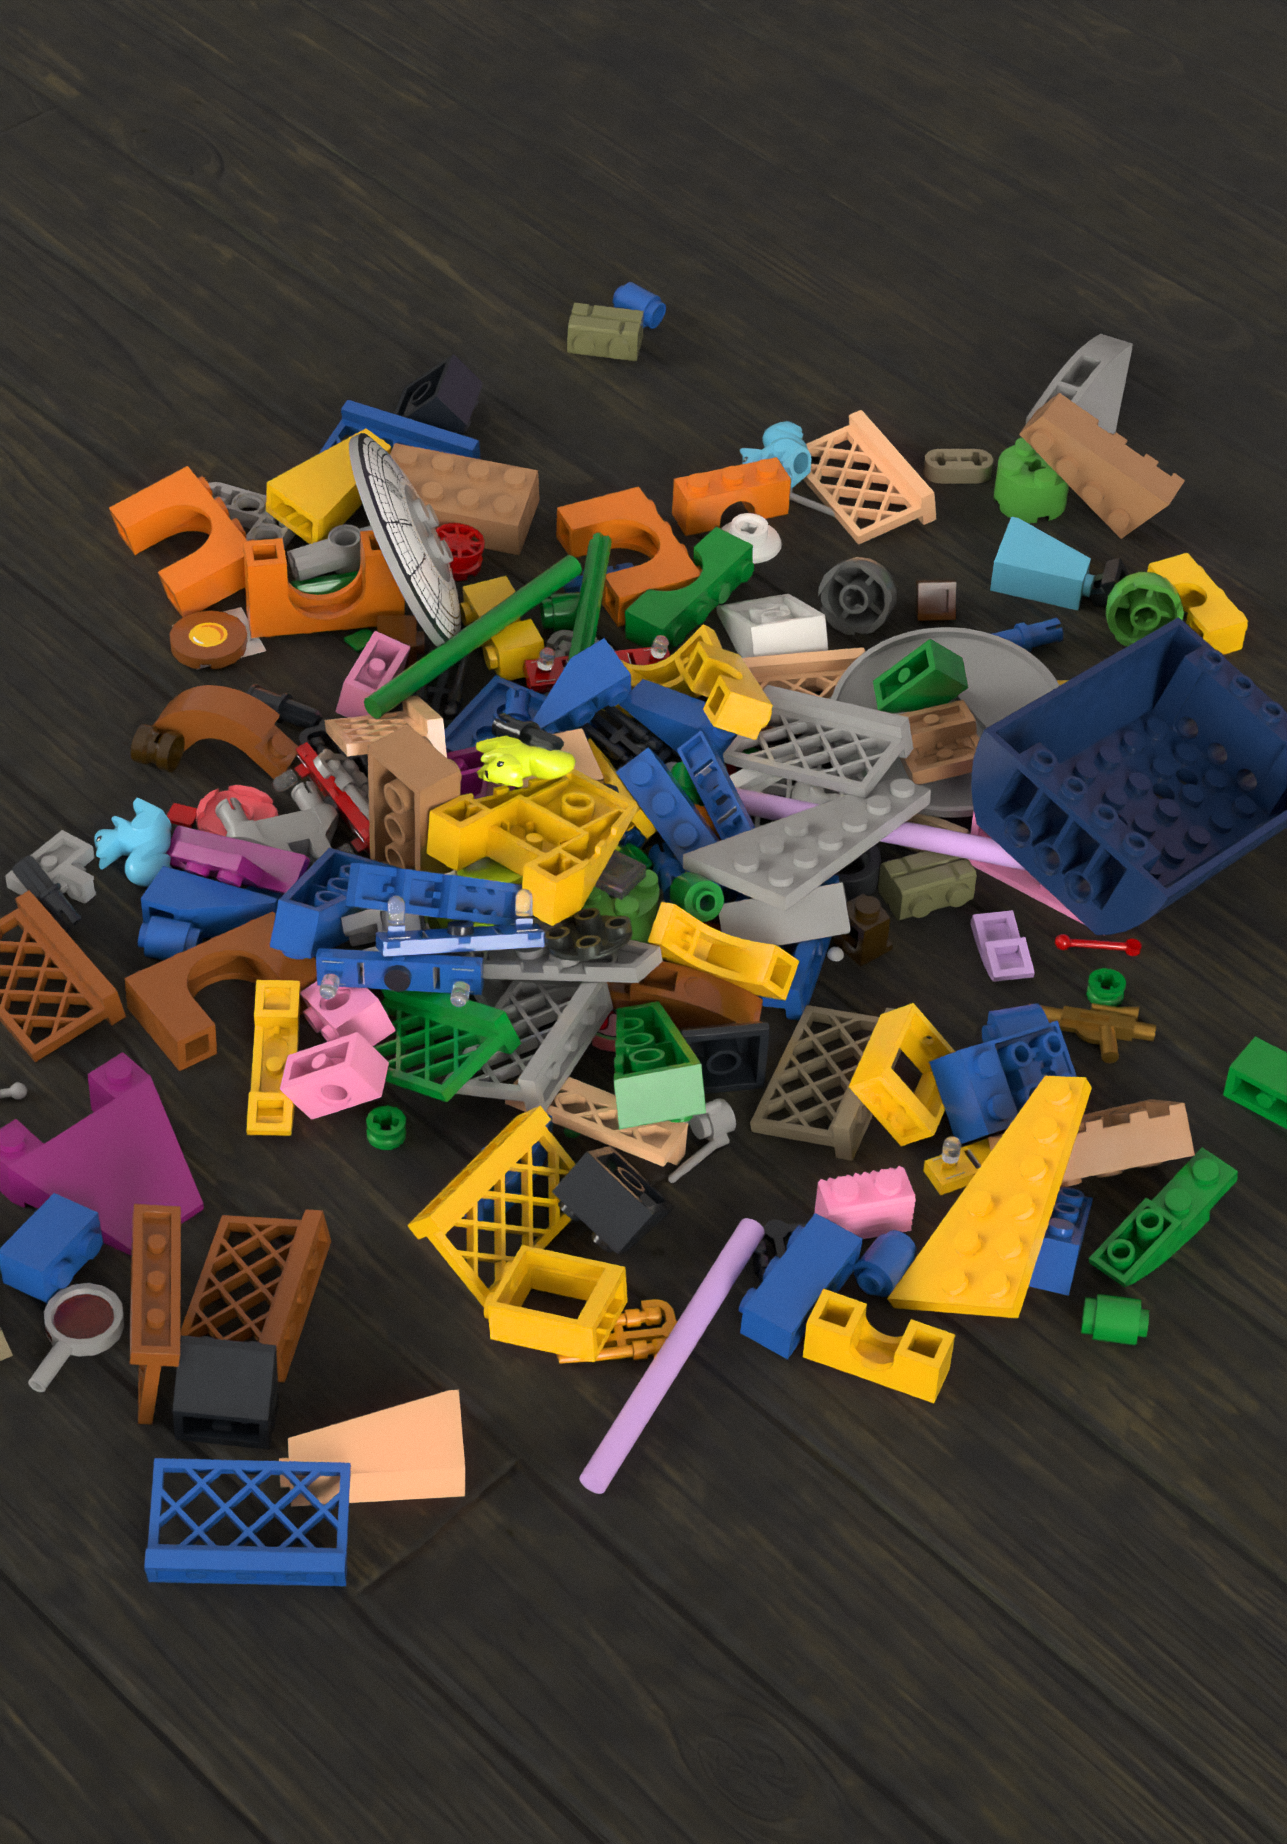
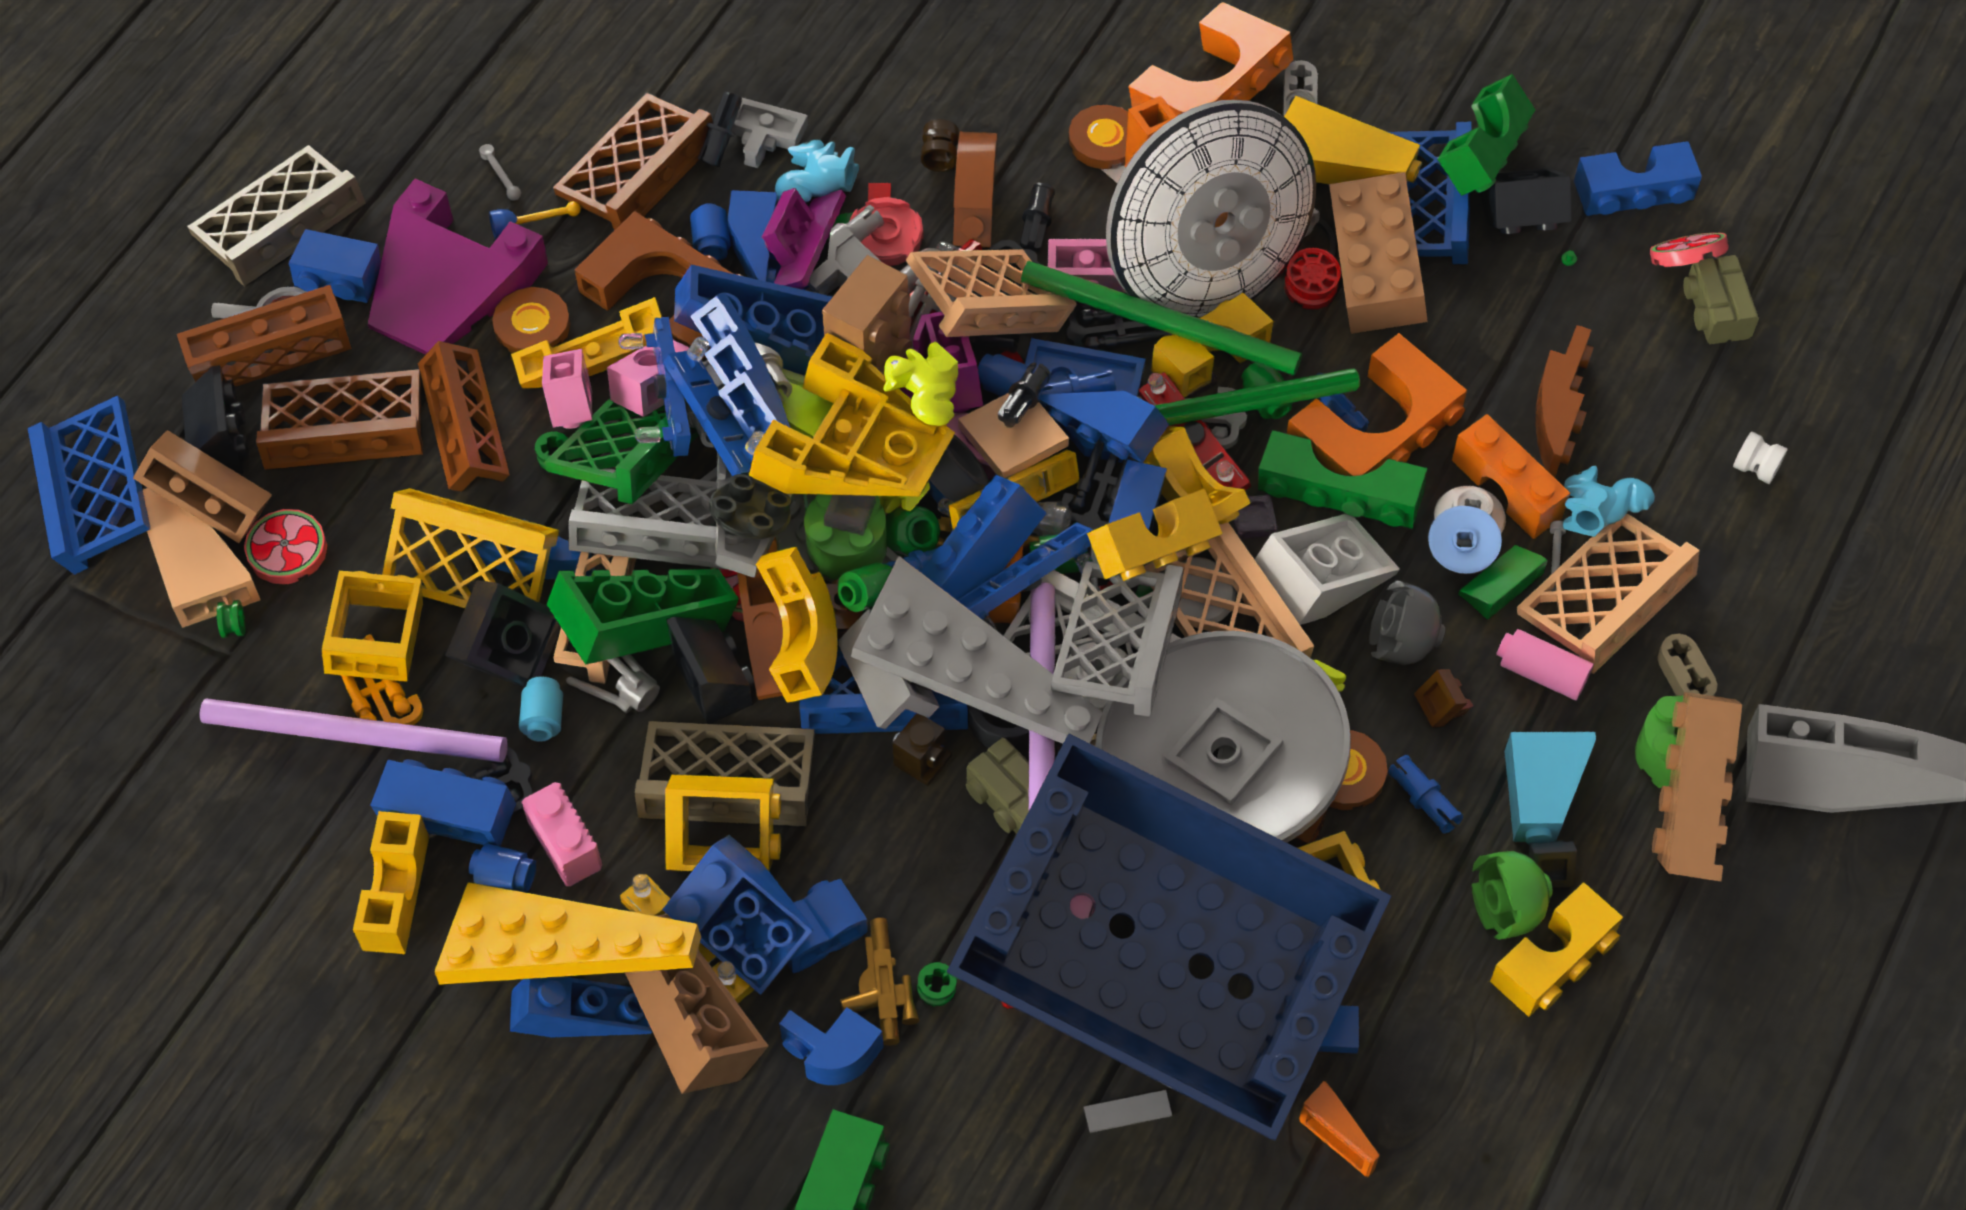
camera: 75 degrees right, 15 degrees up
blue brick [612,282,666,329] -> none
green slope [873,639,969,713] -> none
medium nougat slope [899,700,980,785] -> none
lavender slope [970,910,1035,982] -> none
green brick [1081,1294,1149,1345] -> none
green slope [1089,1147,1238,1288] -> none
none -> medium nougat brick [133,430,272,543]
none -> green bush [216,600,245,638]
none -> tile [244,509,327,584]
none -> dark orange fence [418,341,510,492]
none -> hinge [489,201,581,240]
none -> dark orange tile [492,287,571,353]
none -> medium azure brick [519,677,563,741]
none -> blue brick [779,1007,884,1085]
none -> light grey window [1084,1090,1172,1133]
none -> light blue piece [1428,506,1502,574]
none -> green arch [1437,74,1535,196]
none -> green slope [1459,545,1548,620]
none -> bright pink brick [1496,629,1594,701]
none -> dark orange slope [1535,325,1594,477]
none -> green piece [1561,250,1577,266]
none -> blue arch [1574,141,1702,216]
none -> tile [1650,233,1729,267]
none -> white wheel [1733,431,1788,484]

